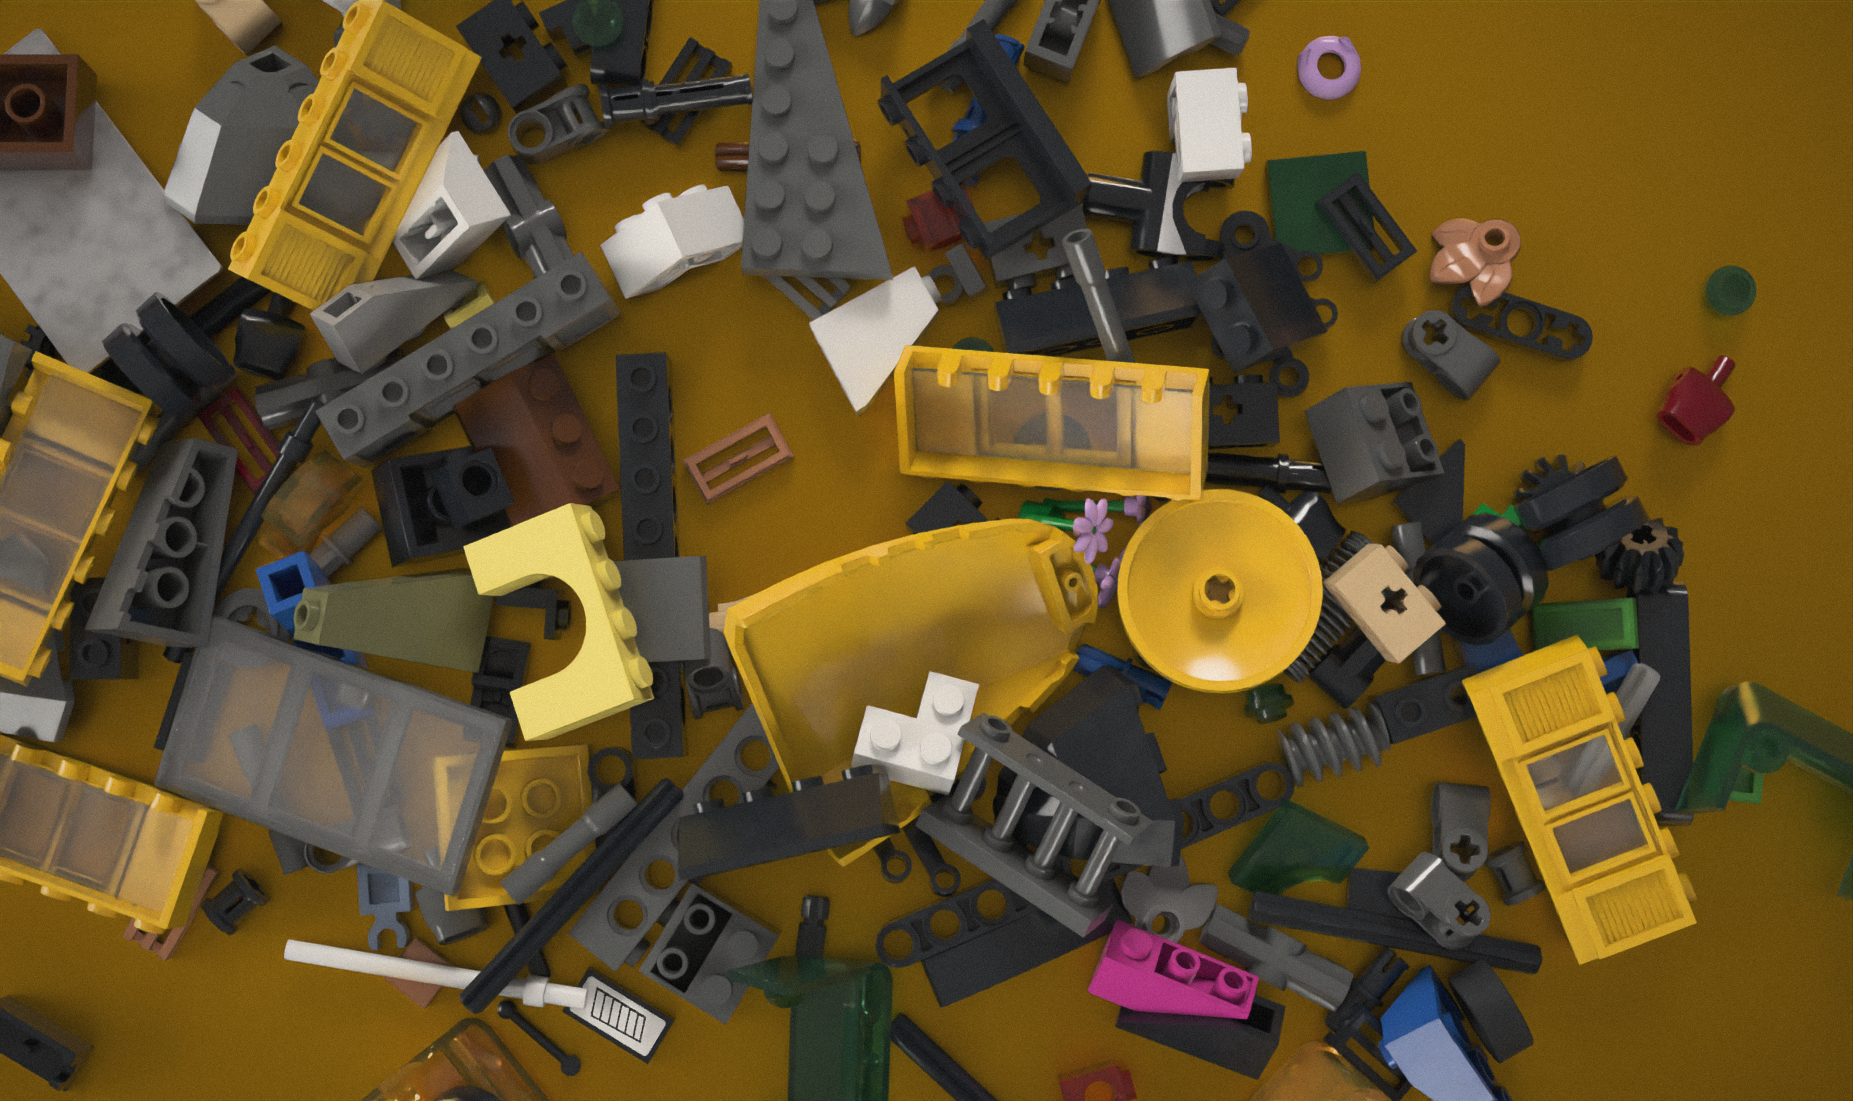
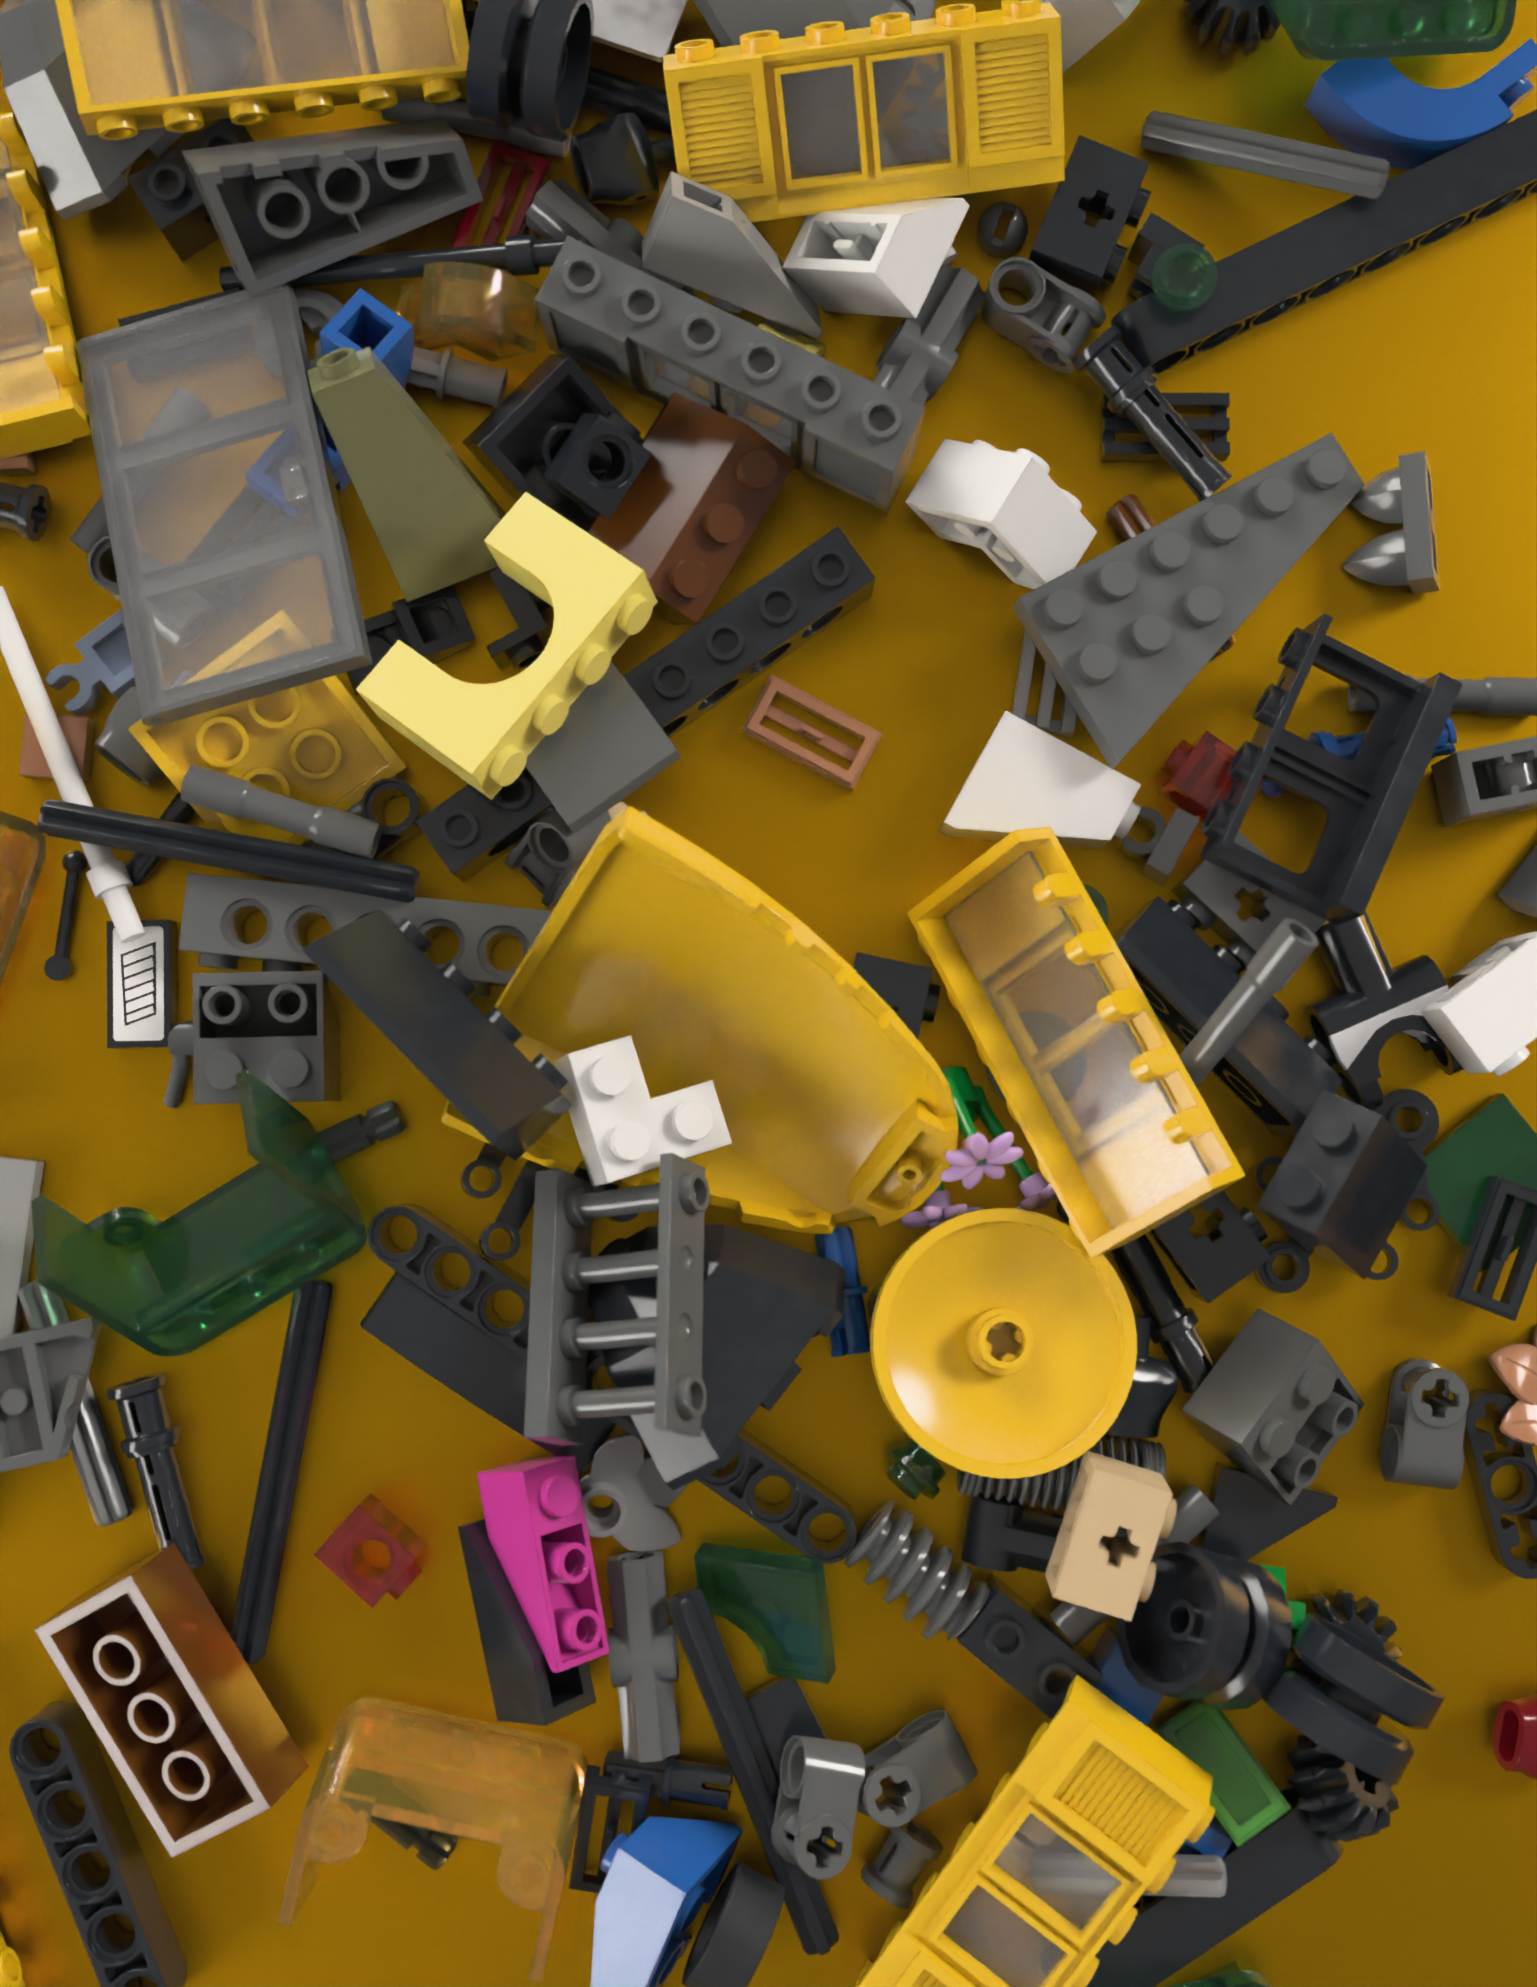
camera: 60 degrees right, 0 degrees up
none -> dark grey hand [163,1021,193,1108]

